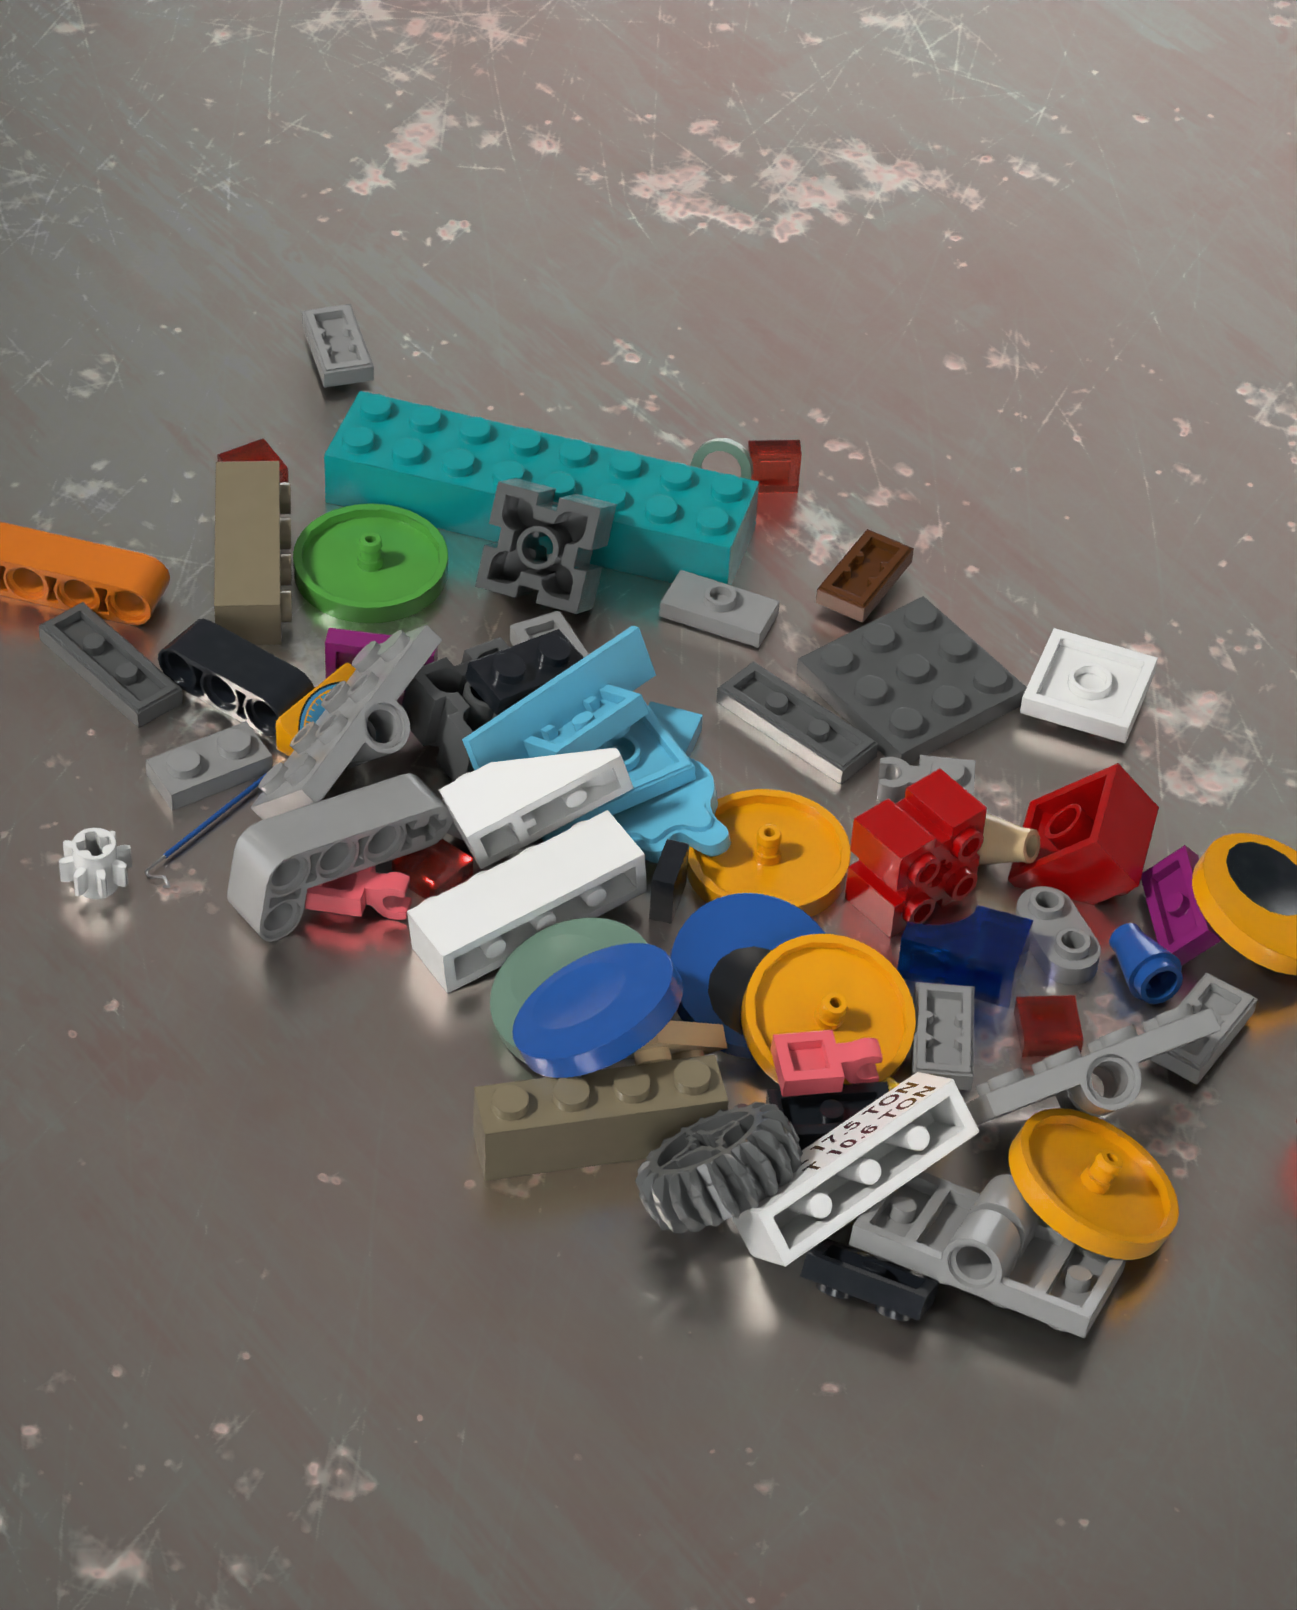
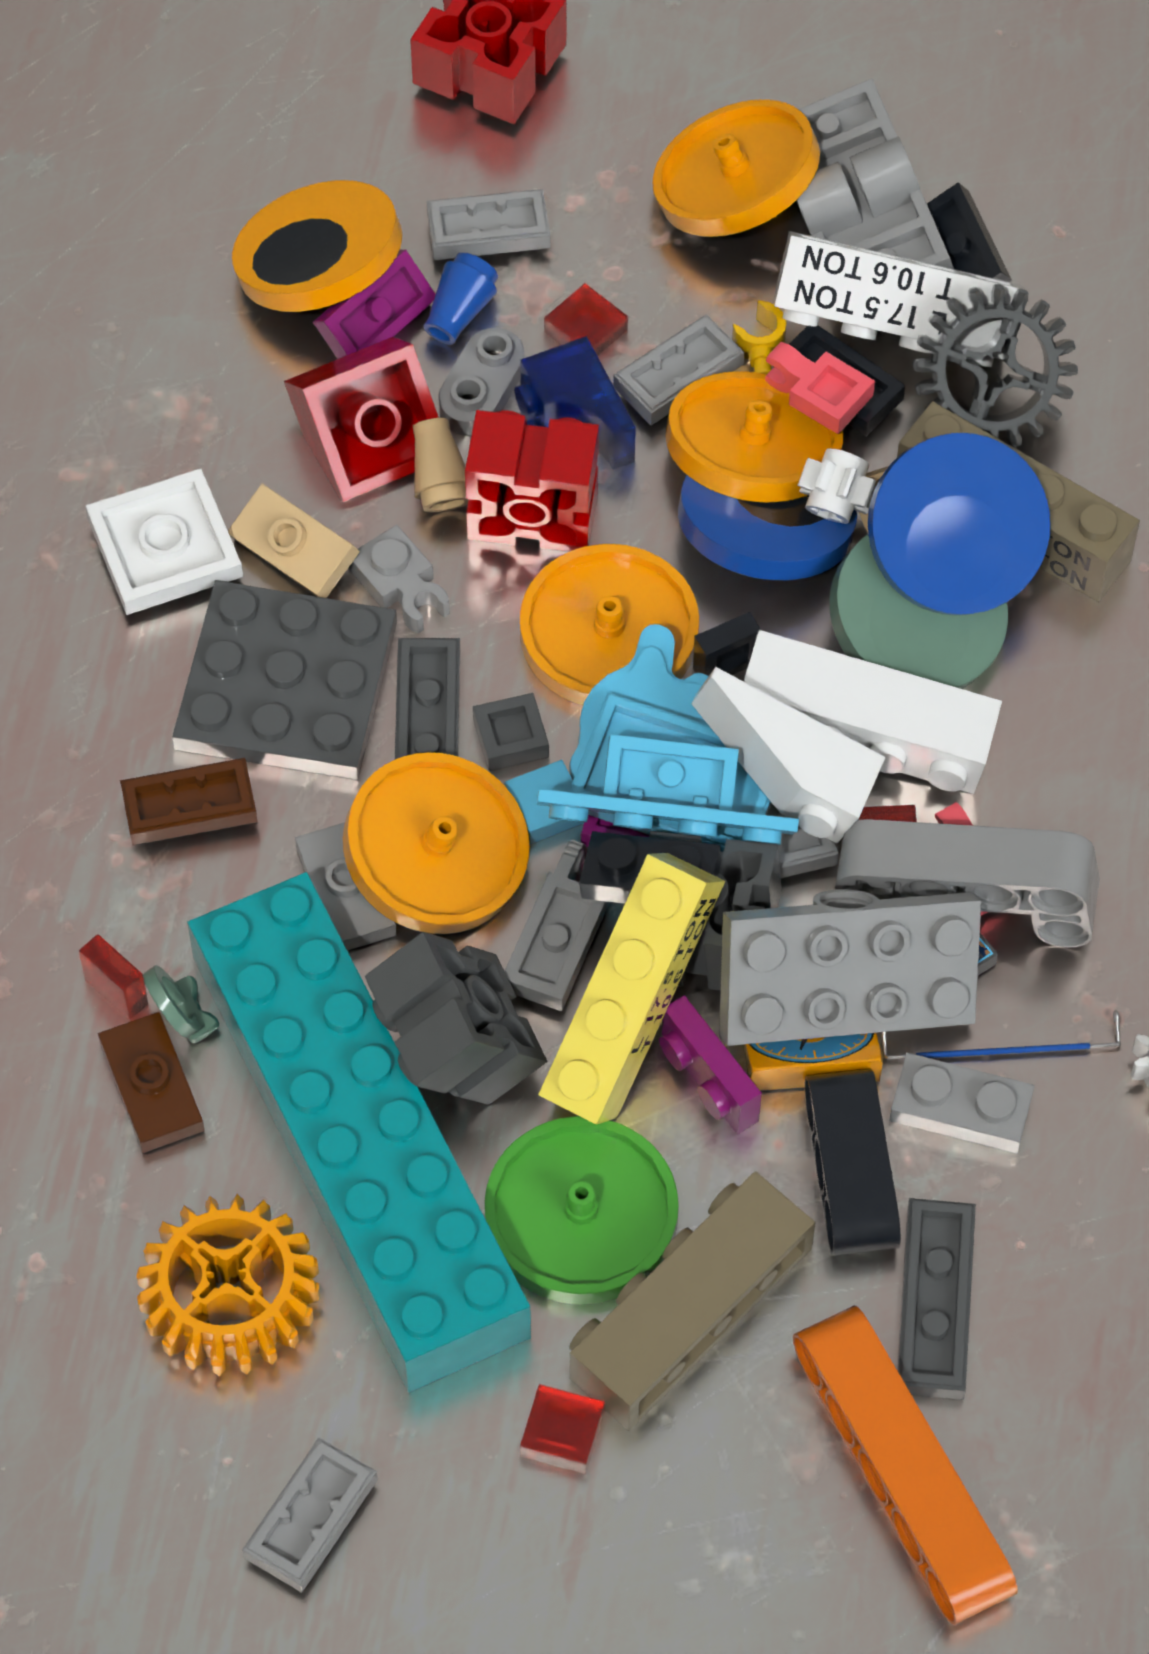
camera: 130 degrees left, 15 degrees up
light grey plate [966,1003,1221,1125] -> none
none -> reddish brown plate [98,1012,205,1153]
none -> light orange gear [136,1194,320,1377]
none -> tan plate [228,484,360,598]
none -> light orange piece [343,752,530,934]
none -> dark grey tile [473,693,549,771]
none -> light yellow brick [538,853,726,1125]
none -> white gear [797,448,876,524]

